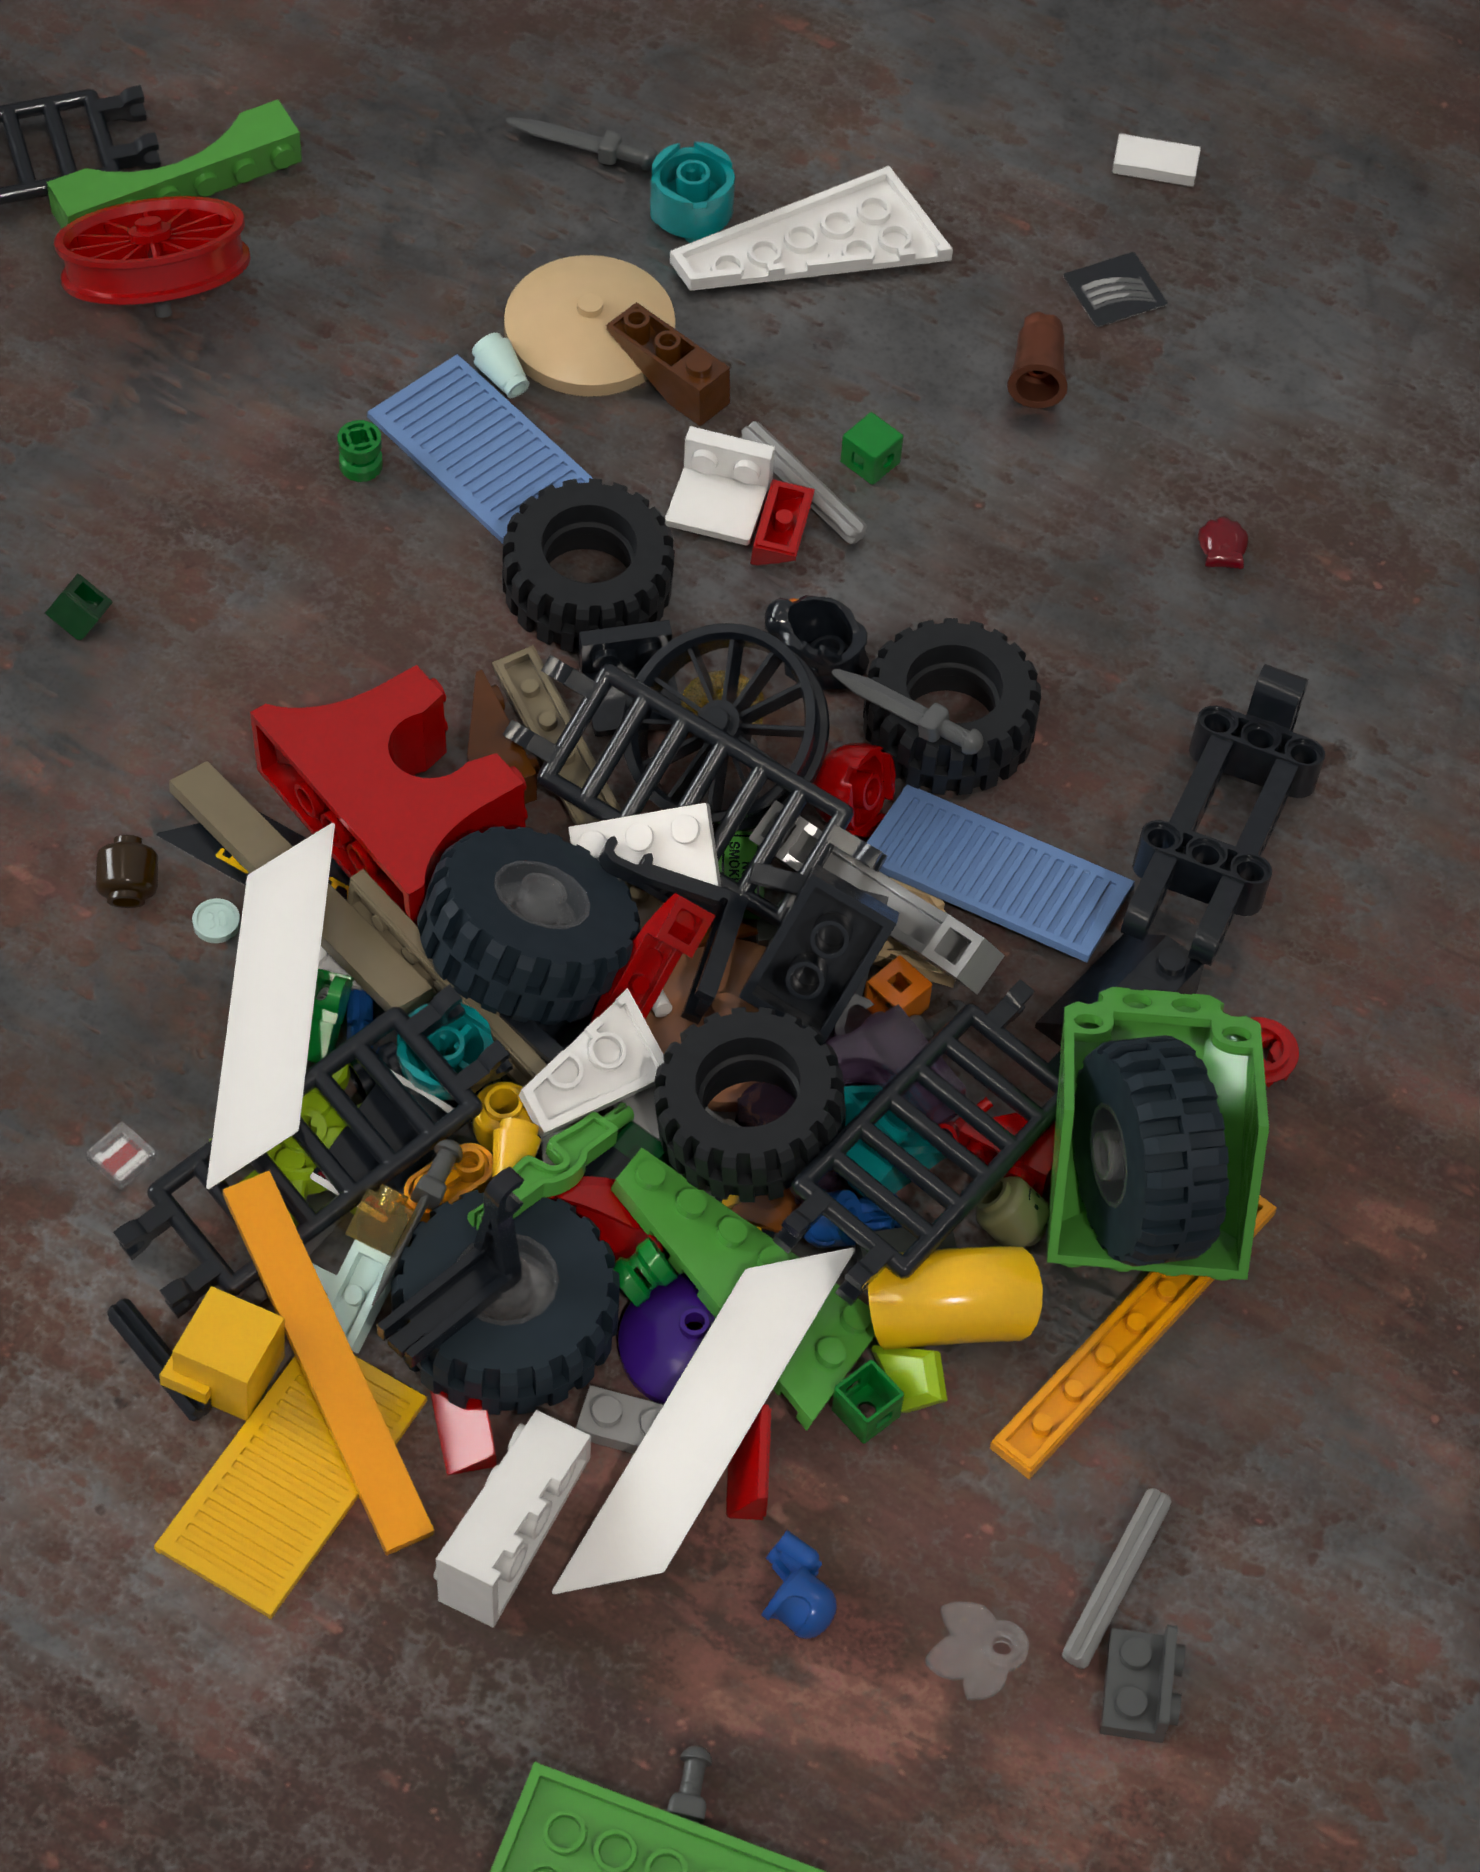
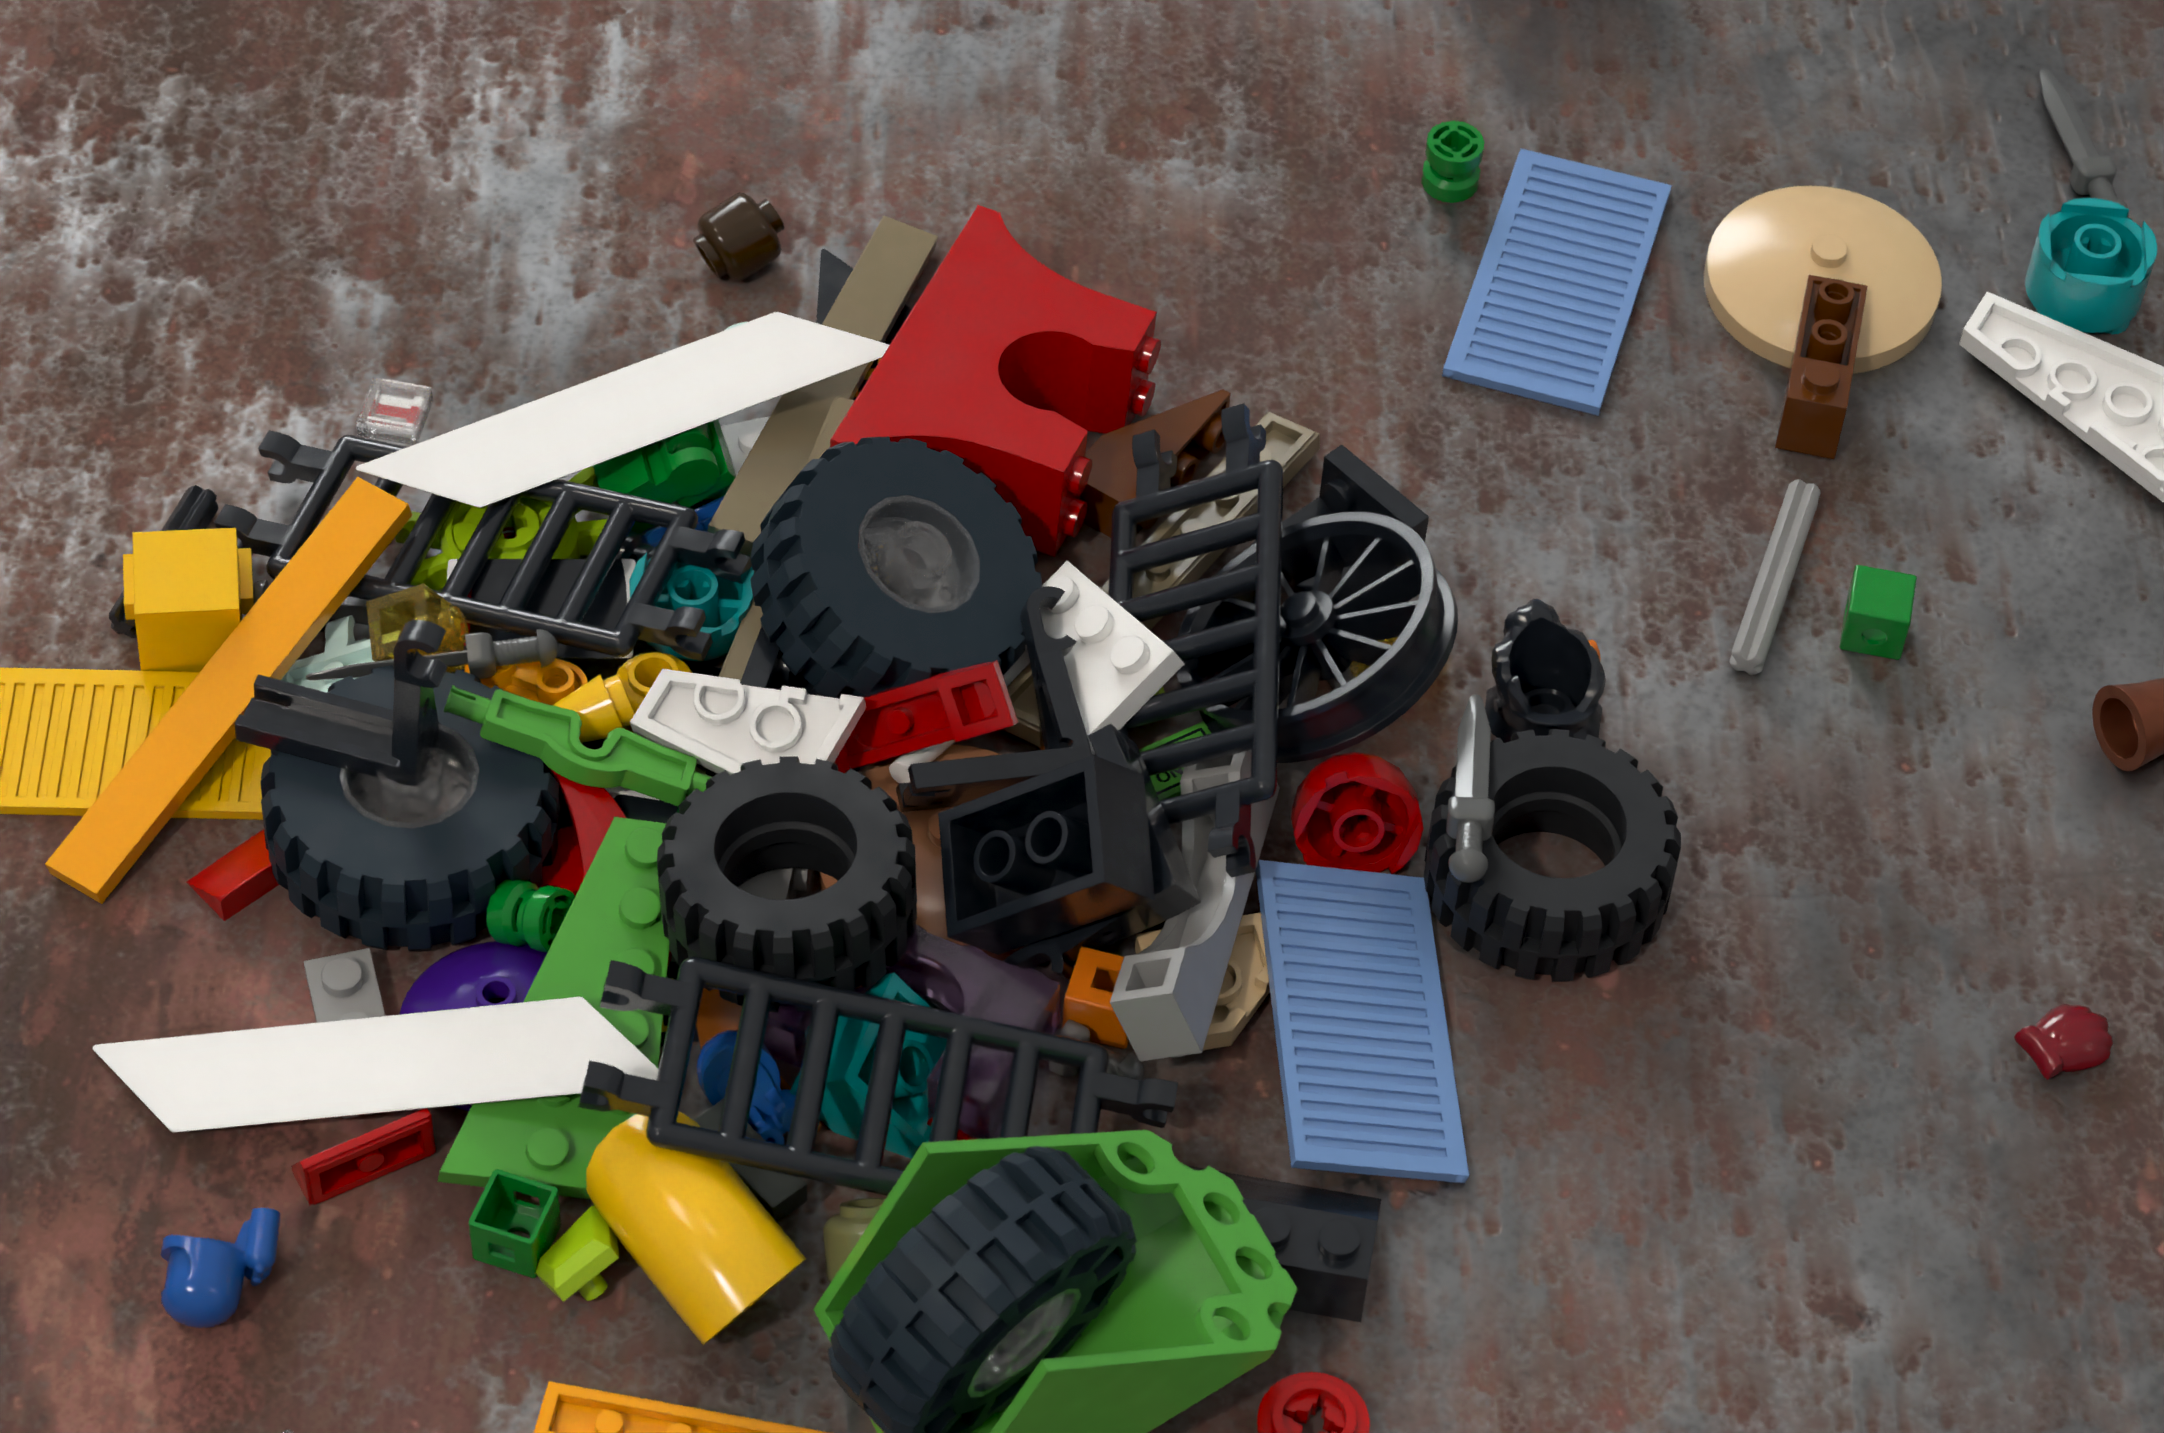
camera: 60 degrees right, 5 degrees down
dark green slope [45,573,113,640] -> none
white wedge [434,1410,591,1628] -> none
light aqua cone [472,333,530,398] -> none
black tyre [502,478,675,652] -> none
white bracket [665,426,775,545] -> none
red slope [750,479,815,566] -> none
black beam [1121,664,1325,966] -> none

